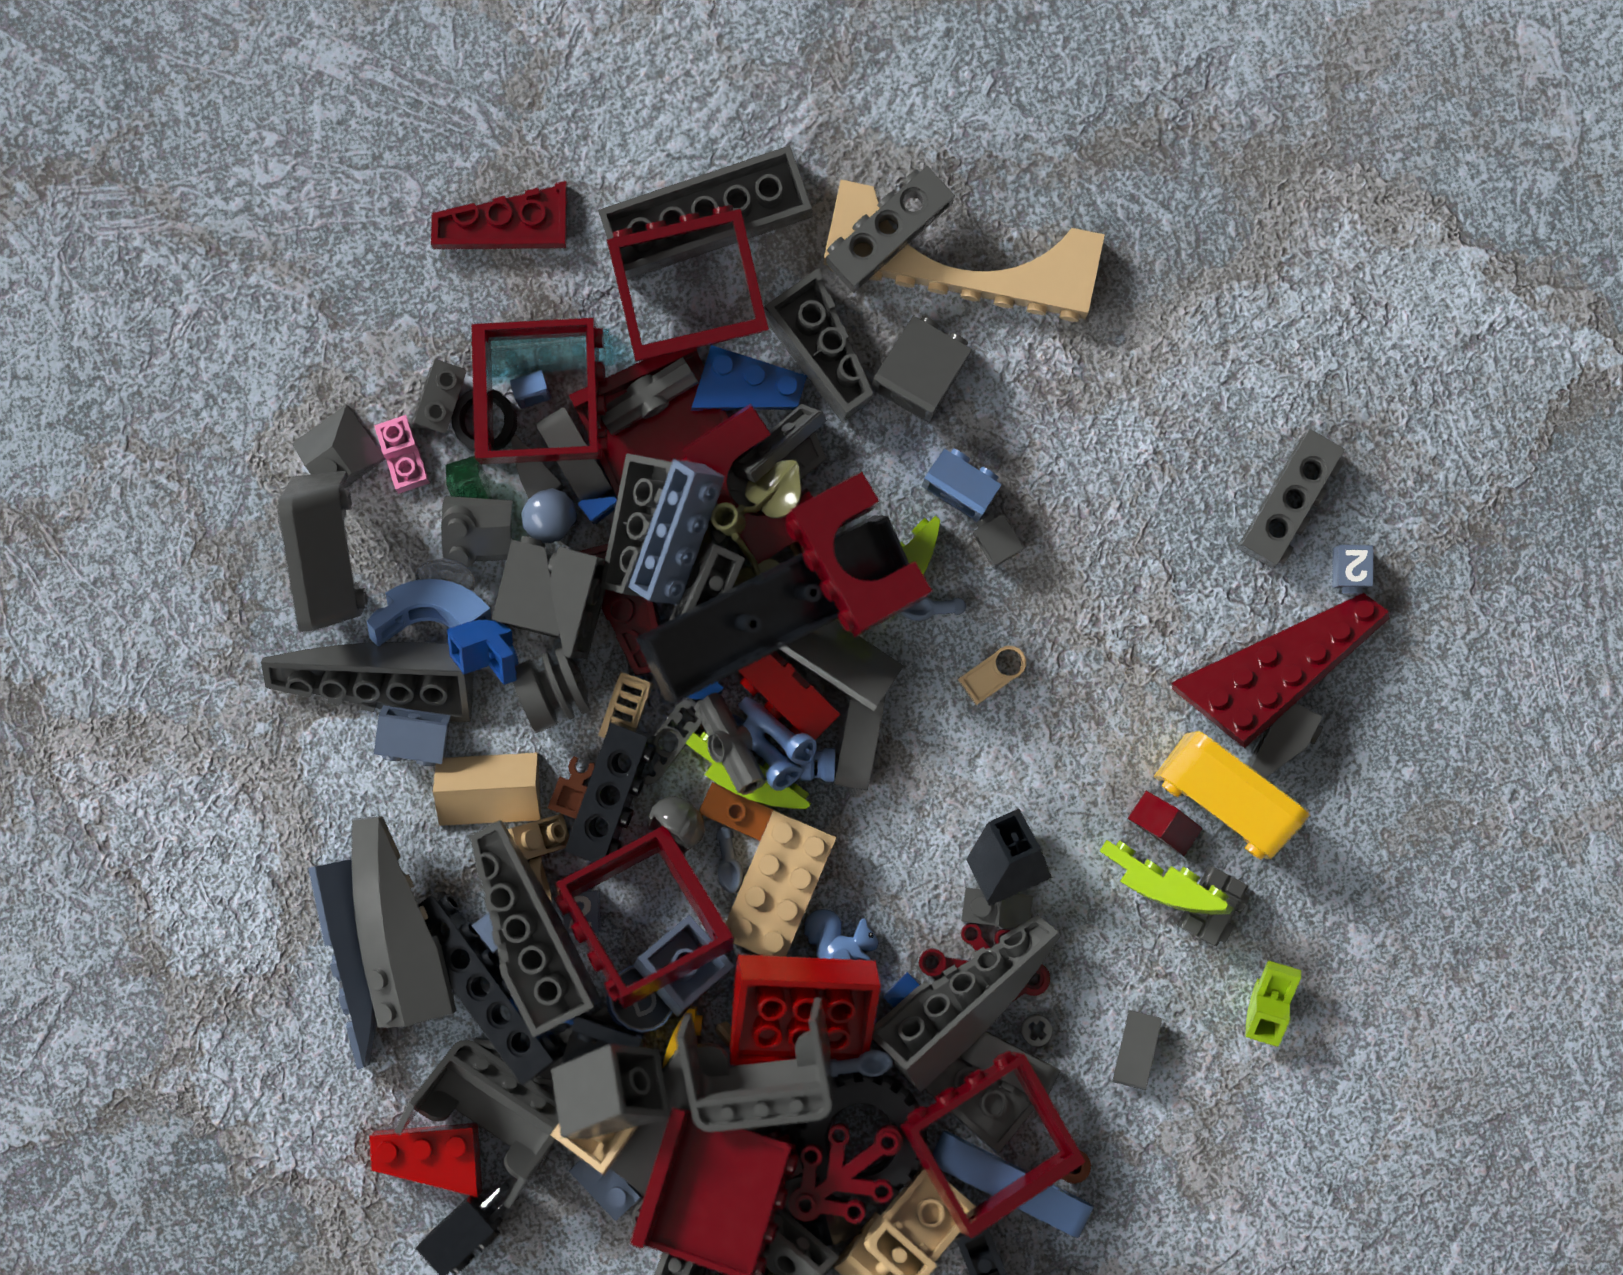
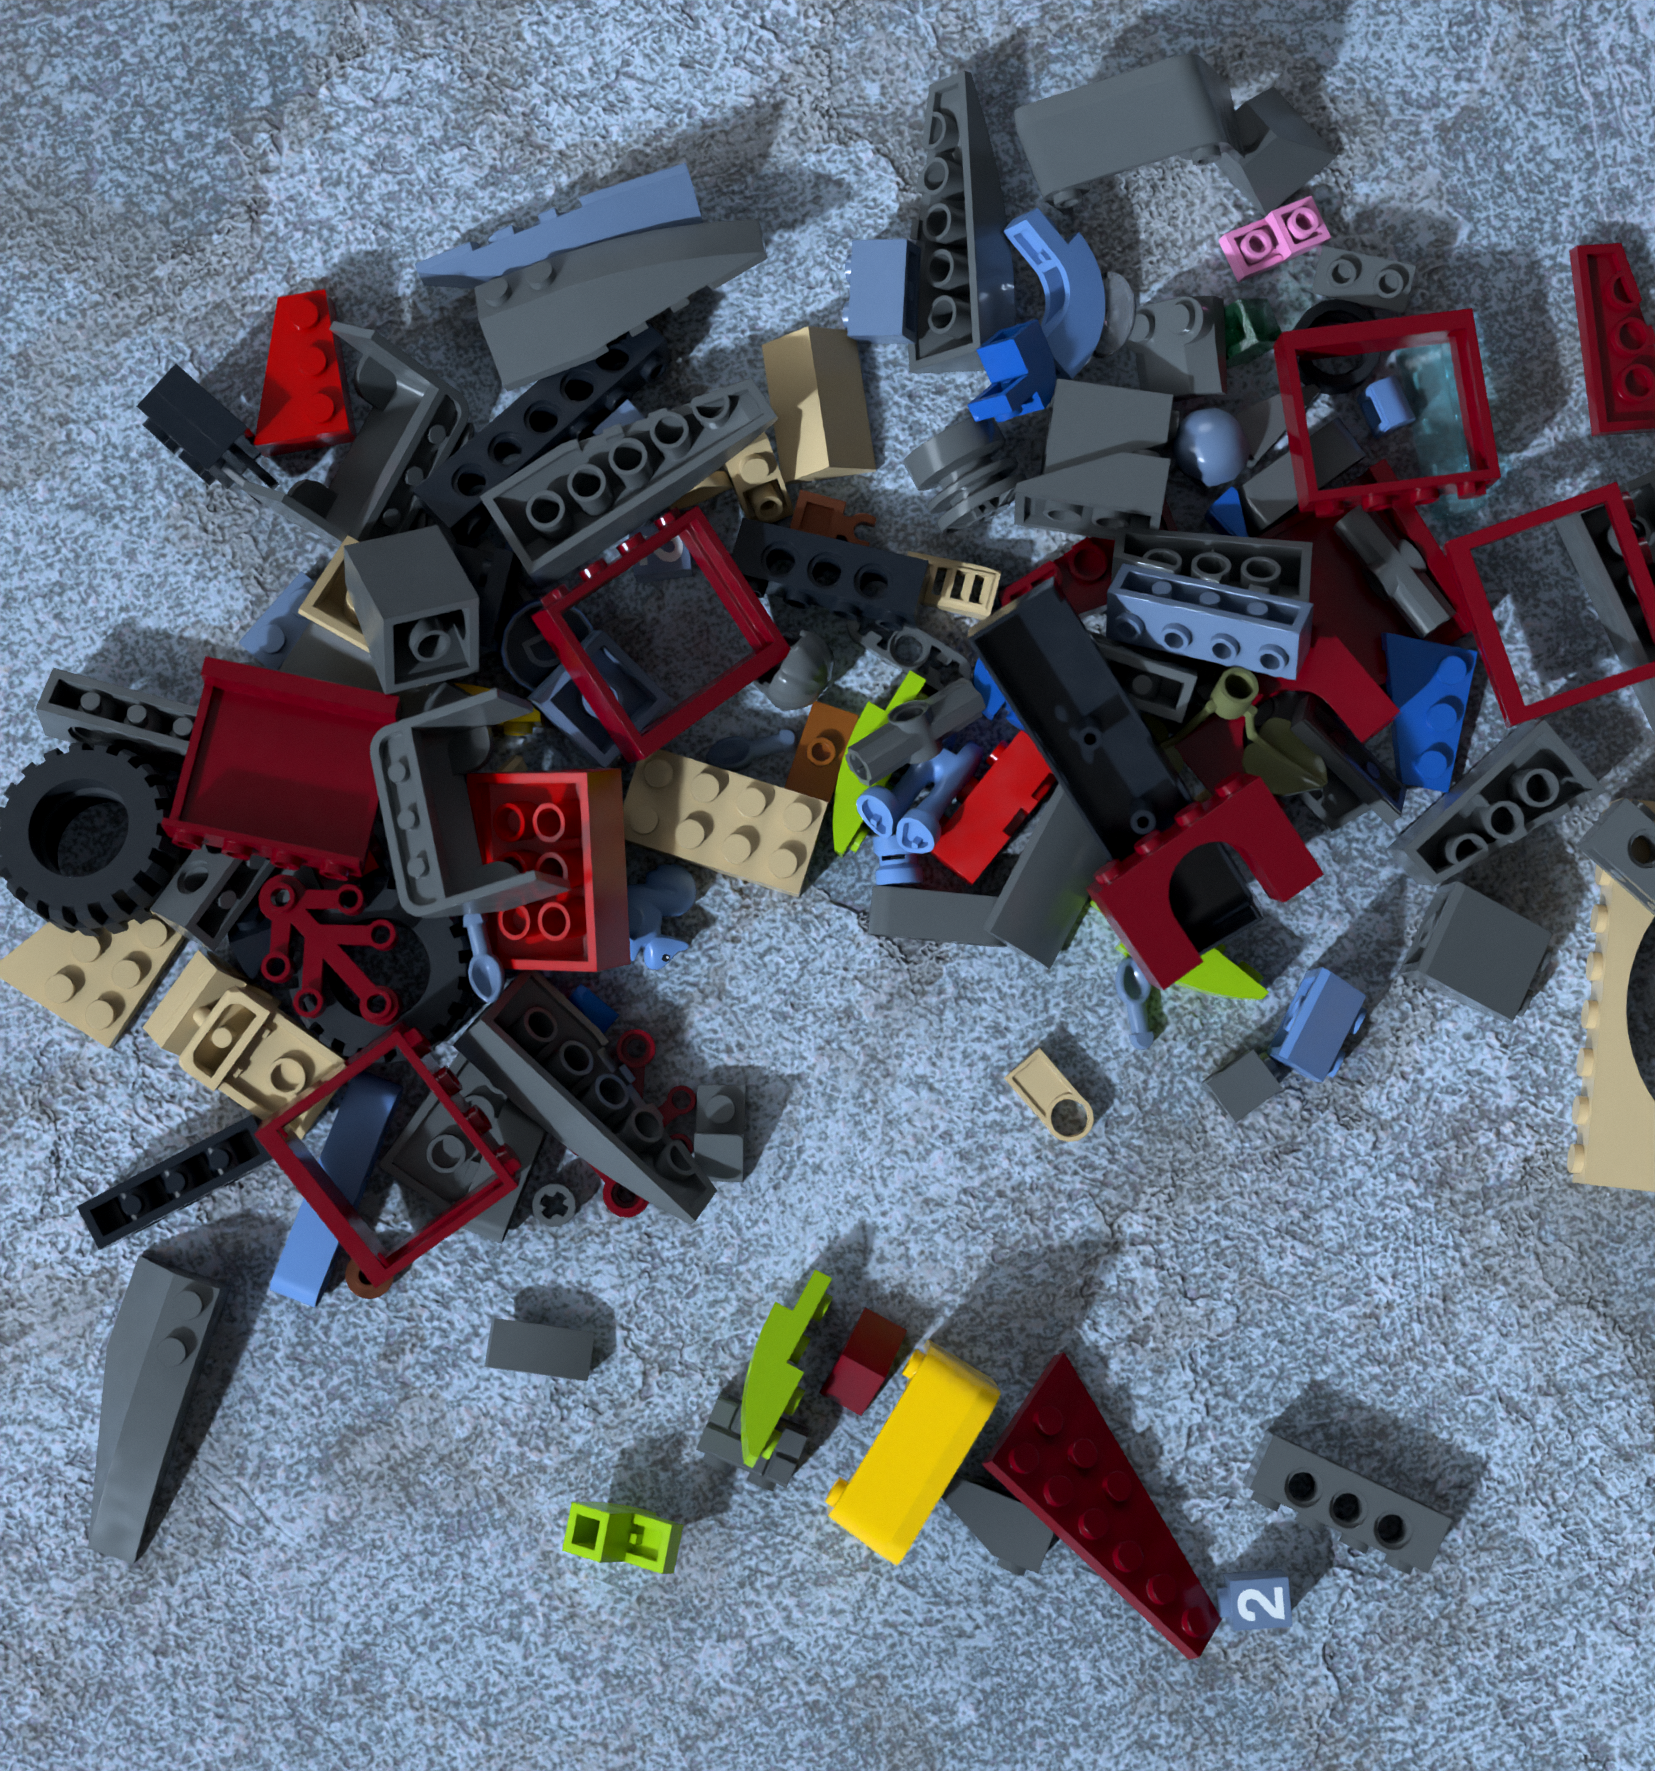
camera: 80 degrees right, 0 degrees up
black slope [966,809,1052,906] -> none

